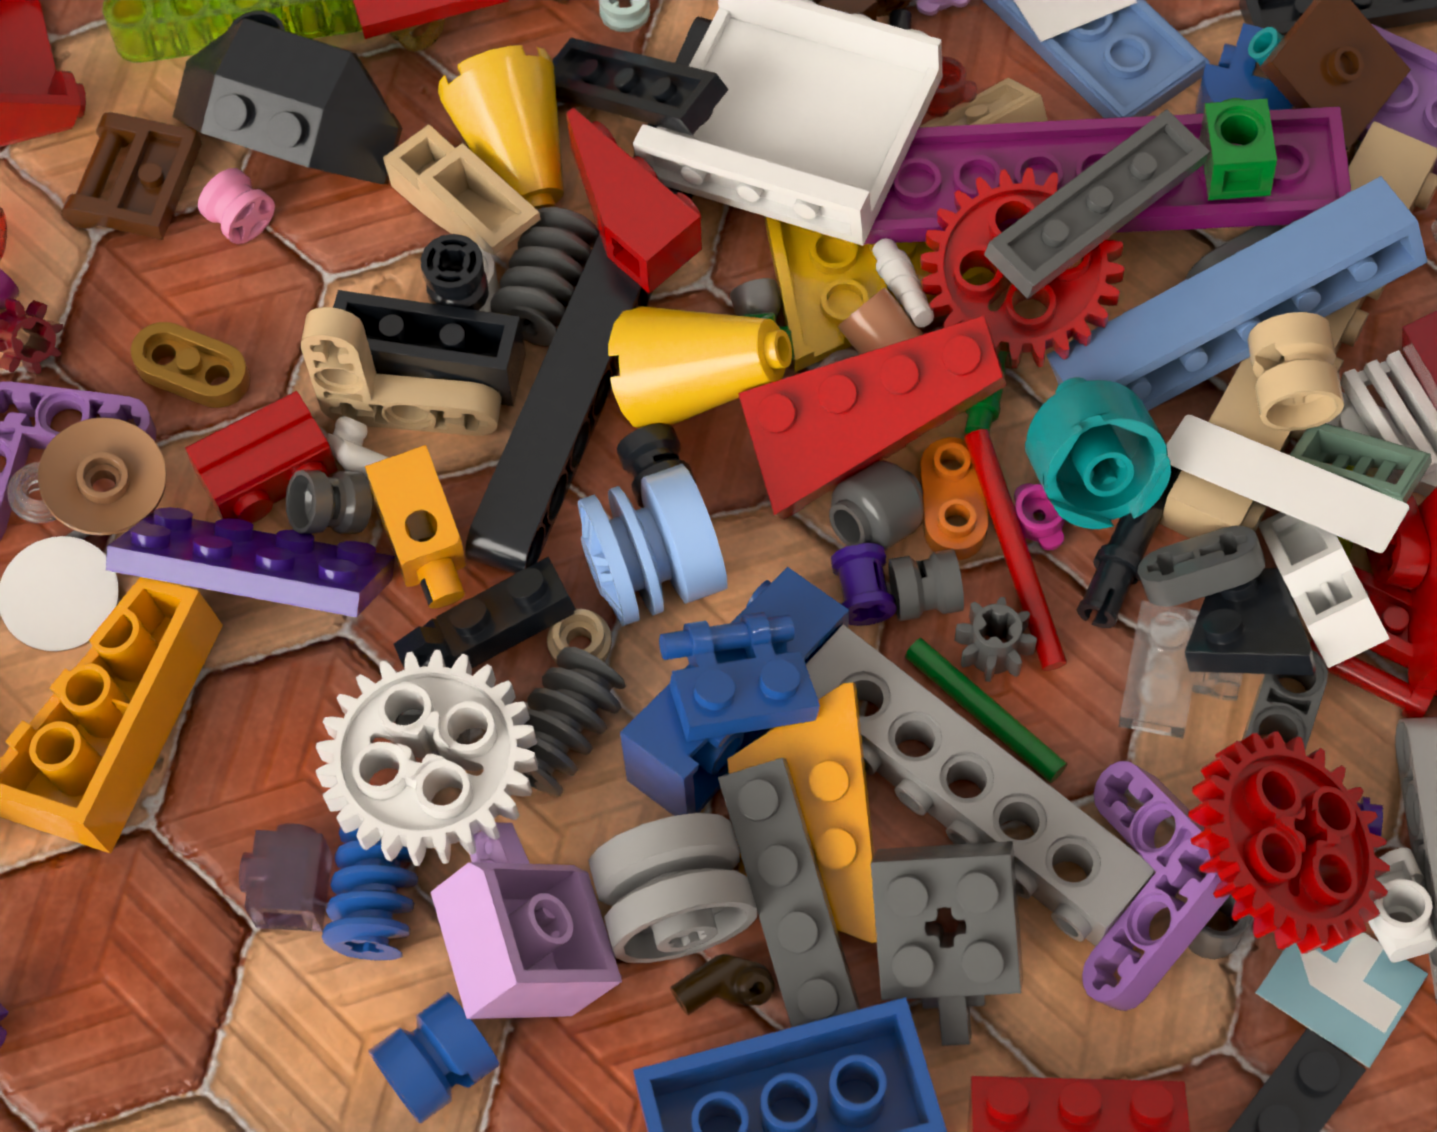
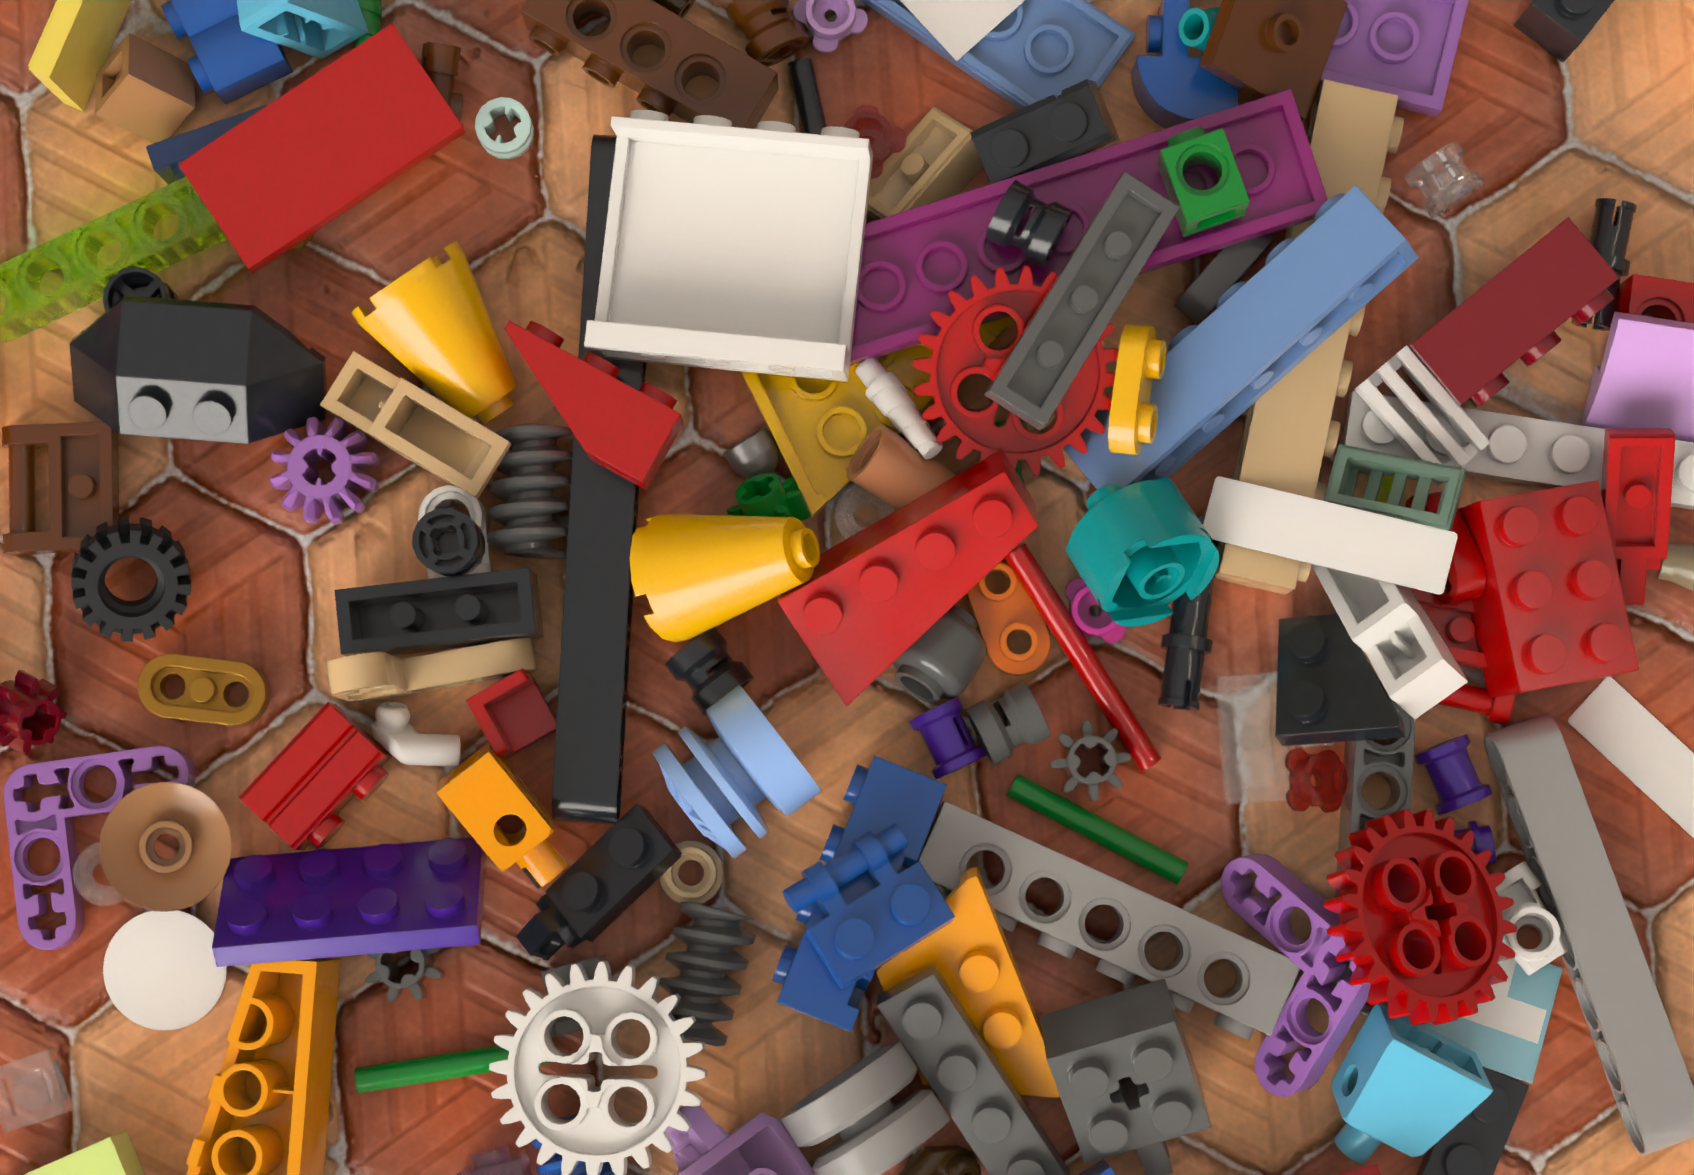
camera: 20 degrees left, 20 degrees up
bright pink wheel [198,168,275,244] -> none
dark grey wheel [286,470,372,534] -> none
black plate [552,38,729,135] -> none
dark grey beam [1138,526,1265,607] -> none
tan wheel [1247,312,1344,431] -> none
none -> black tyre [71,517,191,642]
none -> medium lavender gear [270,417,380,525]
none -> green bar [354,1045,550,1093]
none -> dark grey gear [365,948,446,1003]
none -> red panel [466,668,557,759]
none -> black brick [970,79,1120,184]
none -> black wheel [985,180,1073,268]
none -> yellow plate [1108,324,1166,455]
none -> clear red plate [1285,748,1348,813]
none -> medium azure torso [1331,1003,1493,1164]
none -> dark purple bush [1414,734,1492,815]

